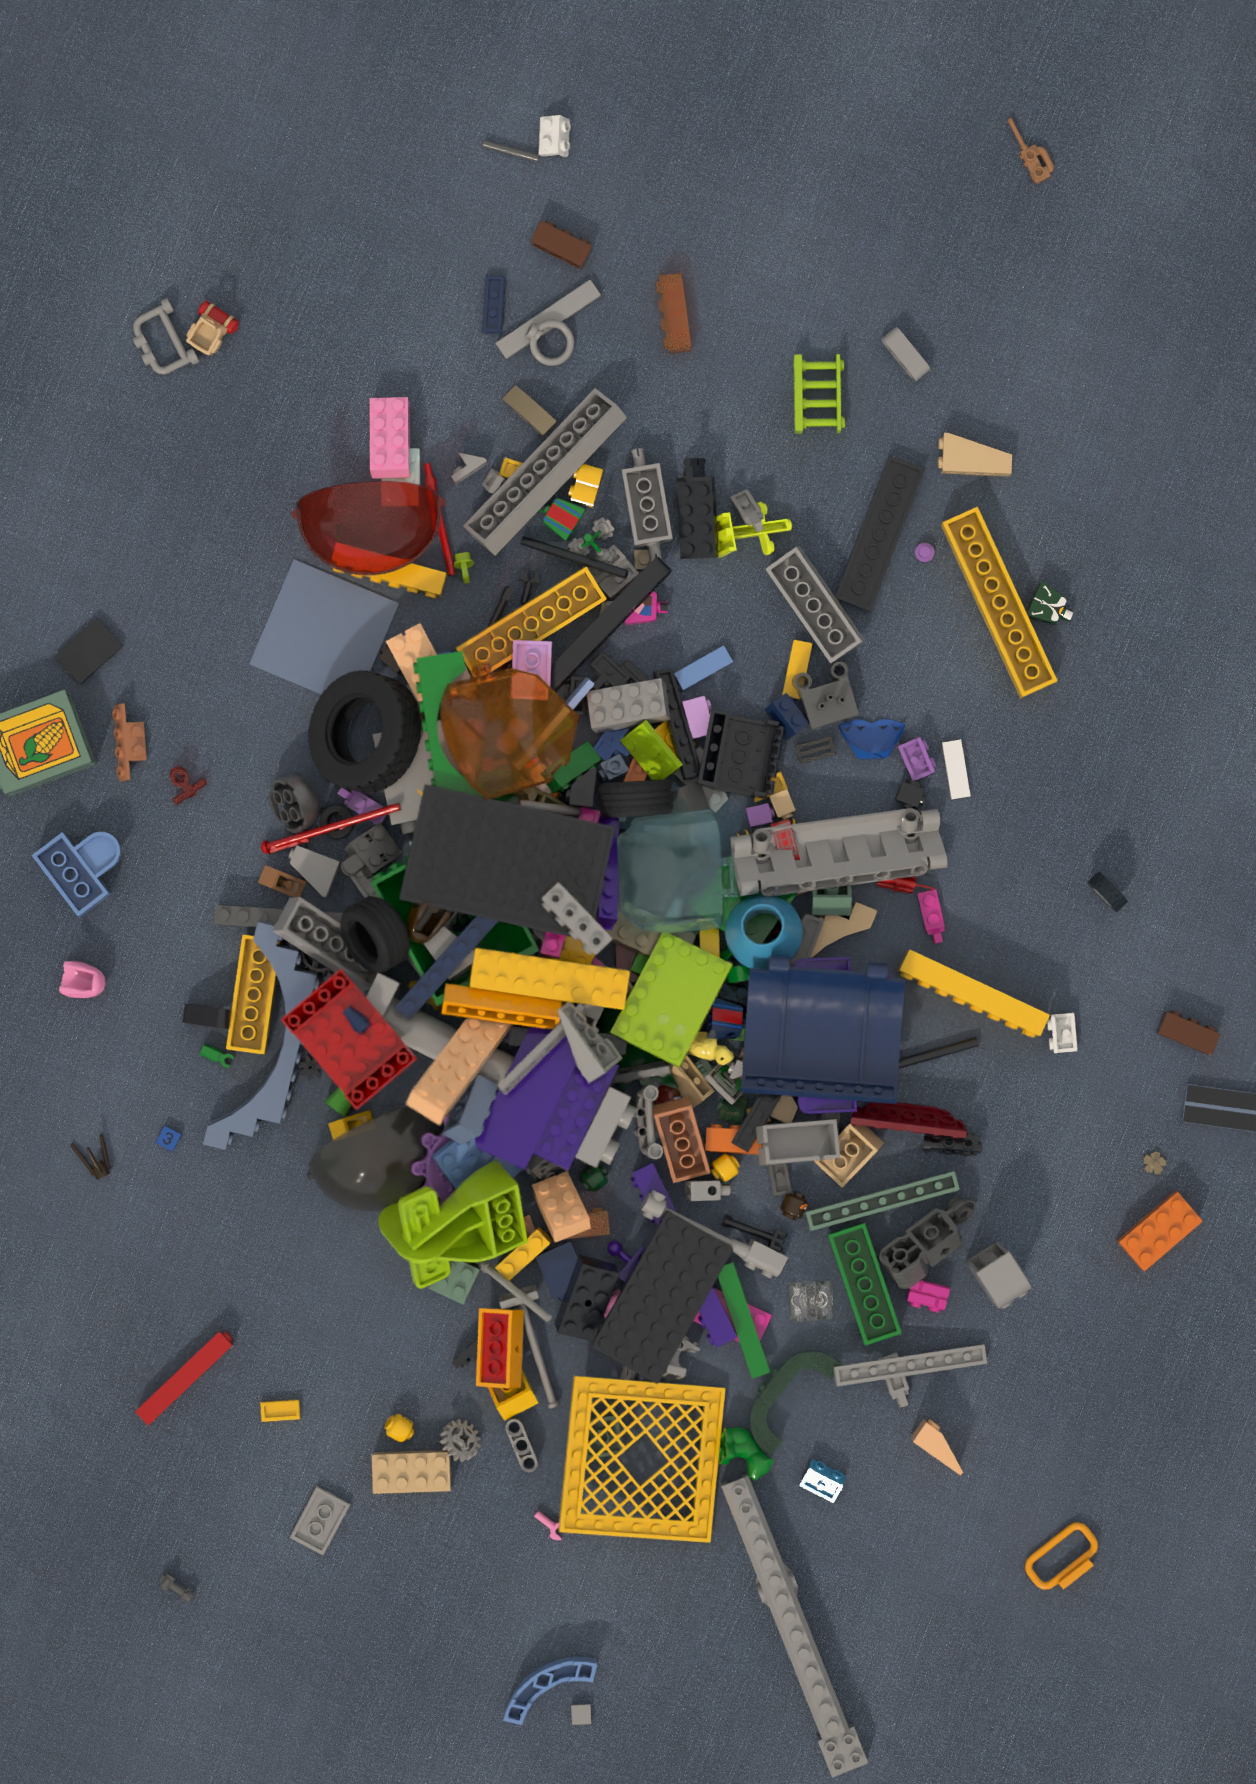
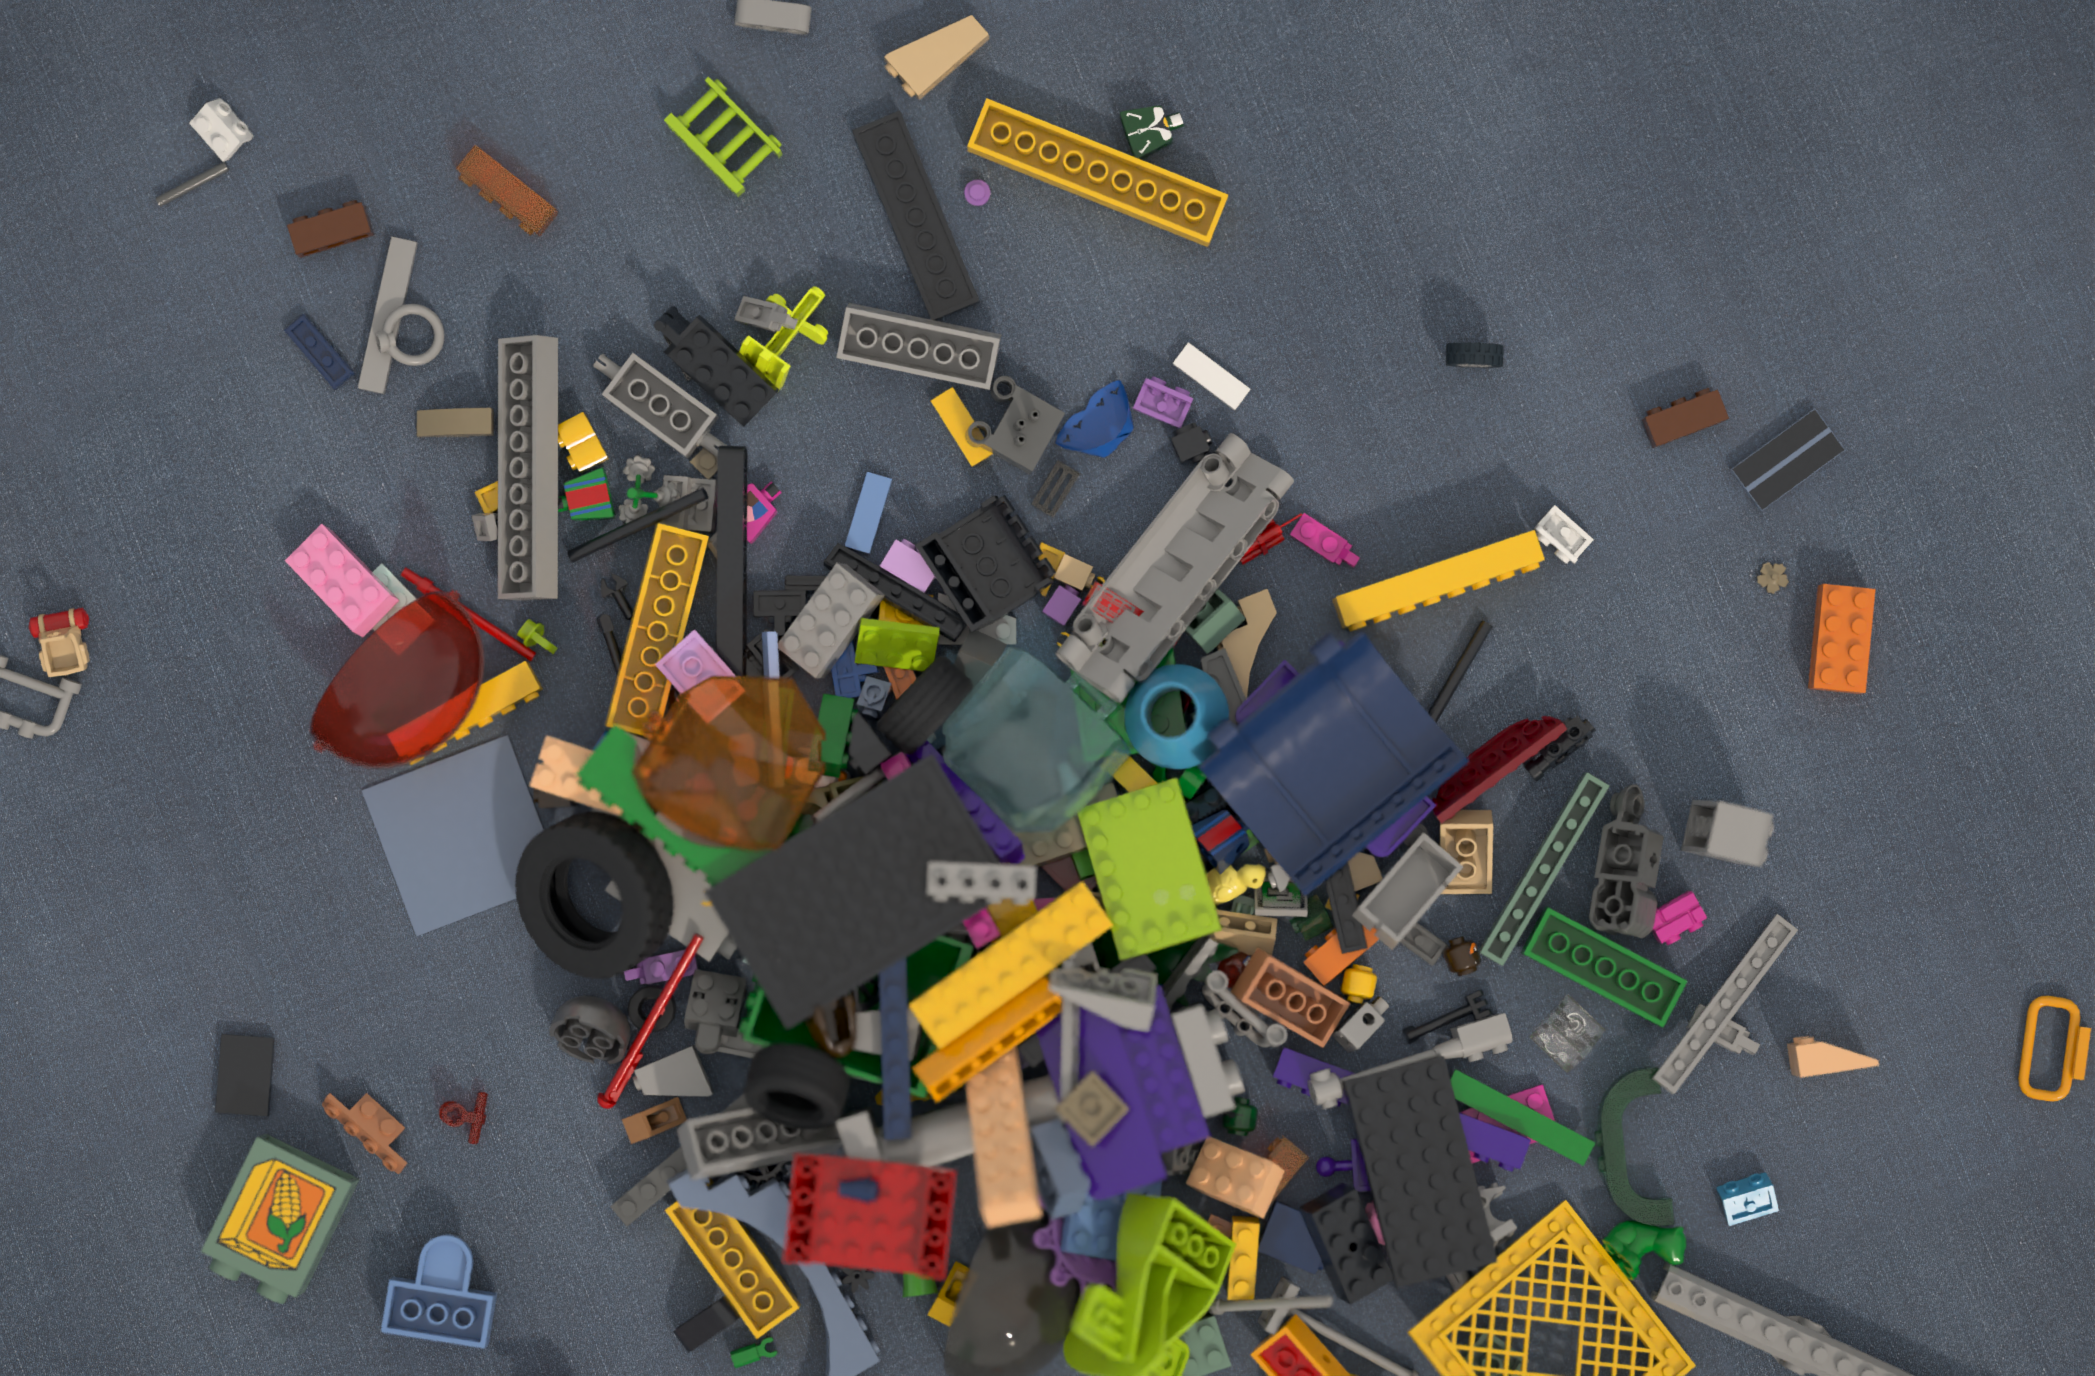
camera: 45 degrees left, 0 degrees up
light grey slope [451,453,488,485] -> none
dark blue brick [765,692,809,740] -> none
none -> dark tan tile [1054,1071,1129,1147]

